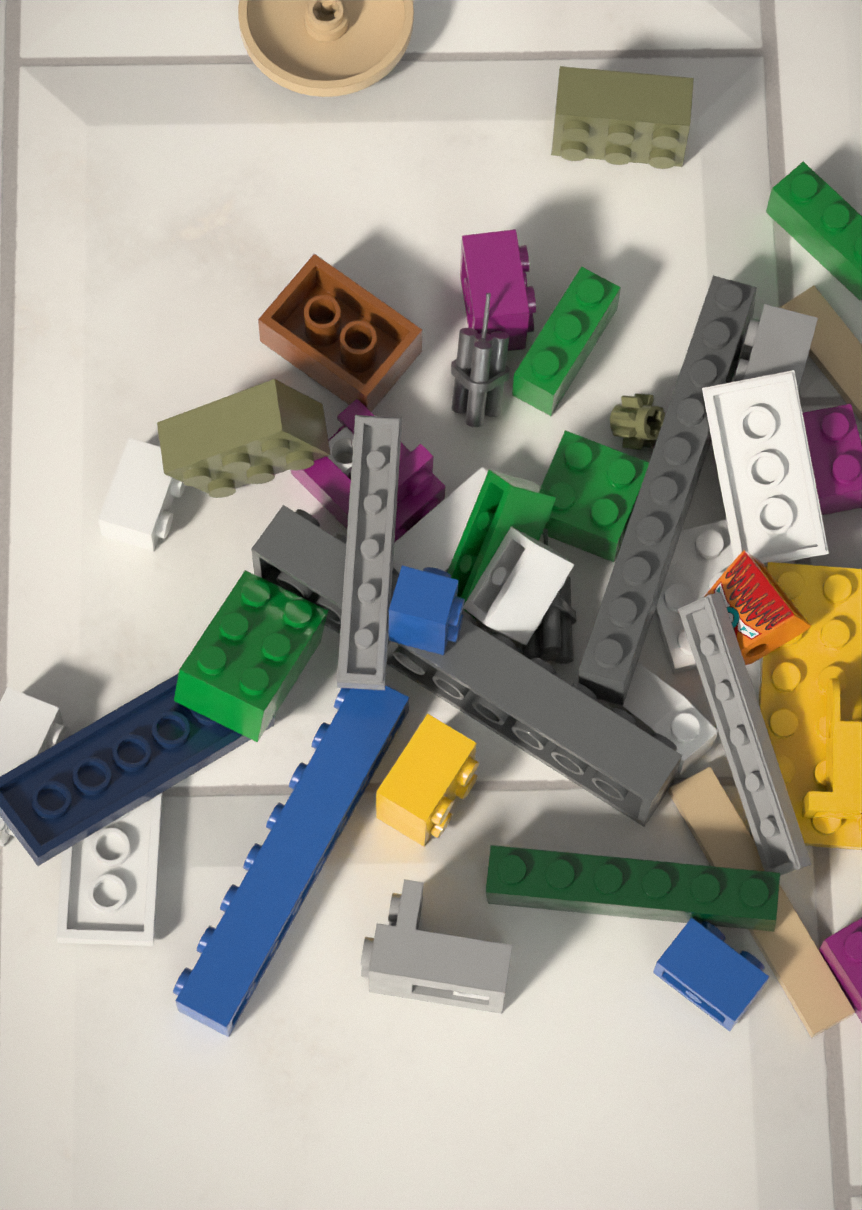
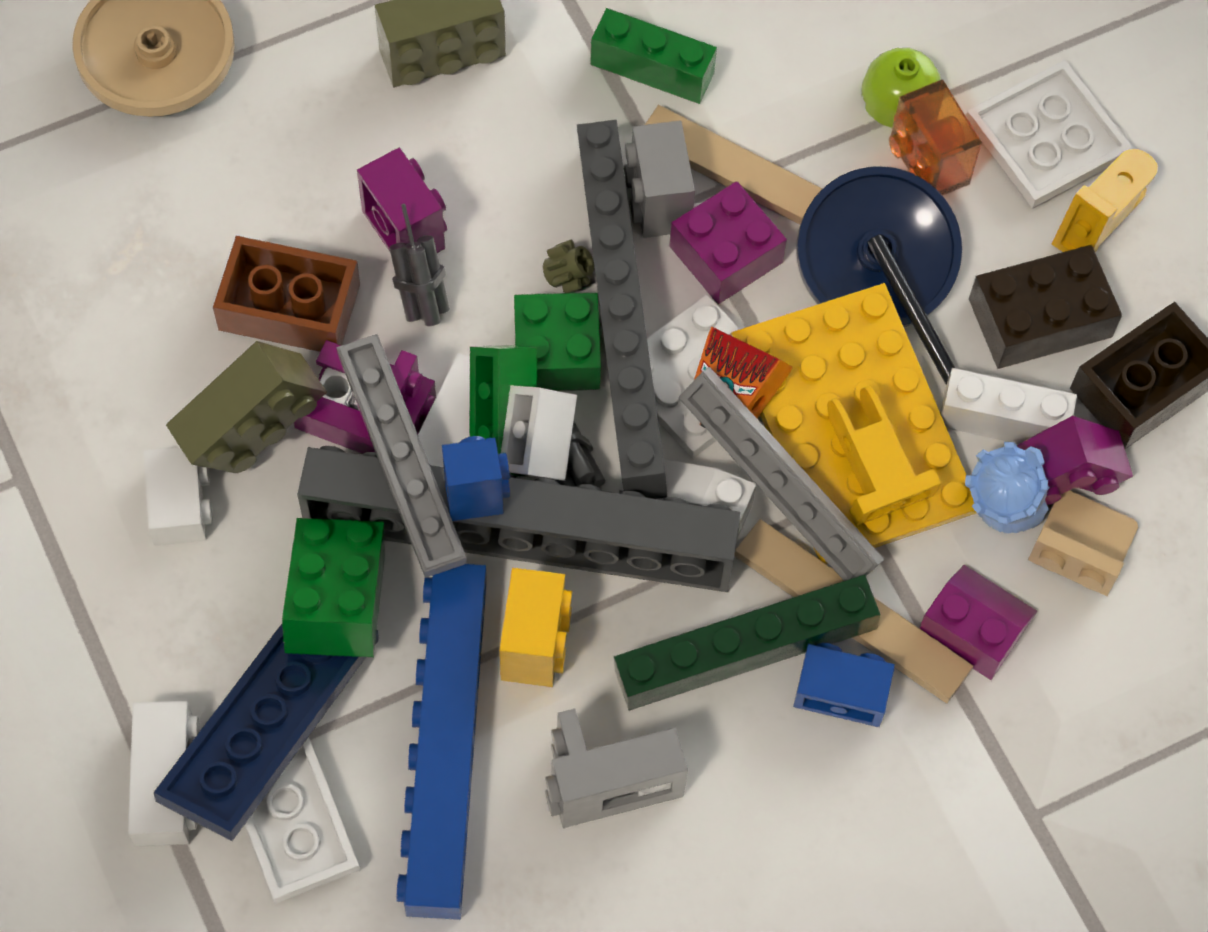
camera: 25 degrees left, 5 degrees down
green brick [512,266,621,416] -> none
white tile [702,370,829,566] -> none

